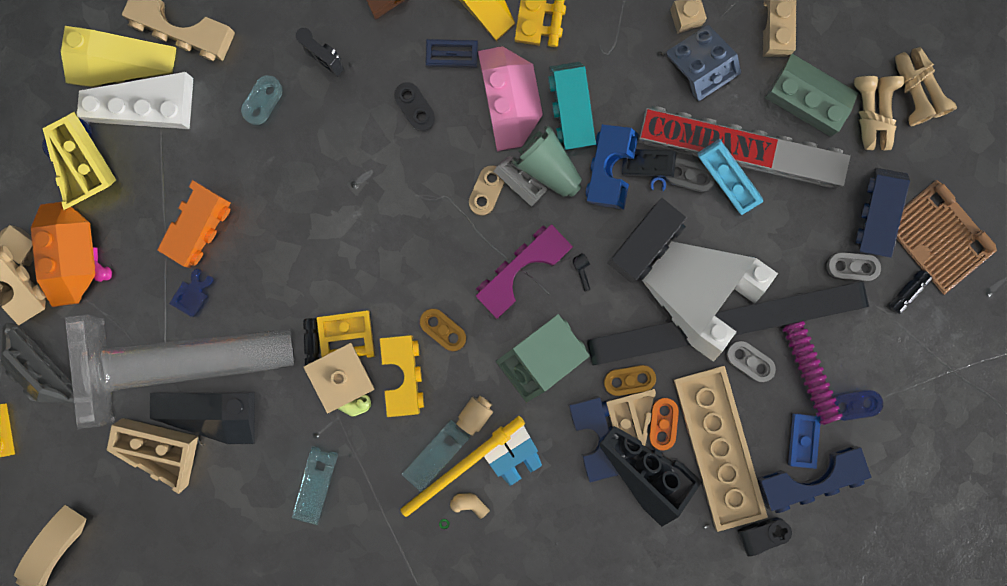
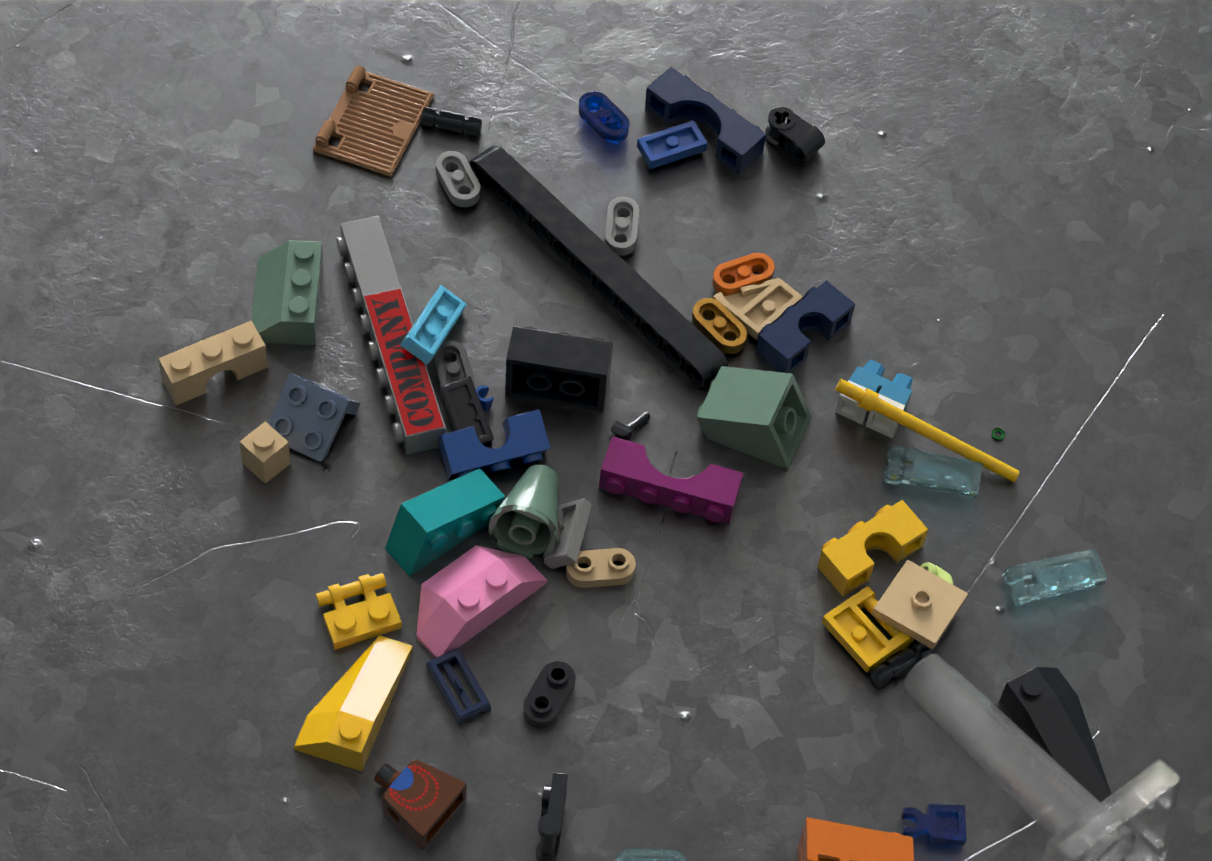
camera: 125 degrees left, 30 degrees down
tan wedge [107,418,198,494] -> none
pearl gold plate [420,309,466,351] -> none
tan arm [450,493,490,519] -> none
tan brick [456,396,493,436] -> none
black wedge [599,426,702,527] -> none
white wedge [642,241,778,362] -> none
tan plate [673,366,768,532] -> none
magenta piece [782,321,843,425] -> none
tan piece [854,76,904,150] -> none
dark blue wedge [855,168,910,258] -> none
tan piece [895,47,957,126] -> none

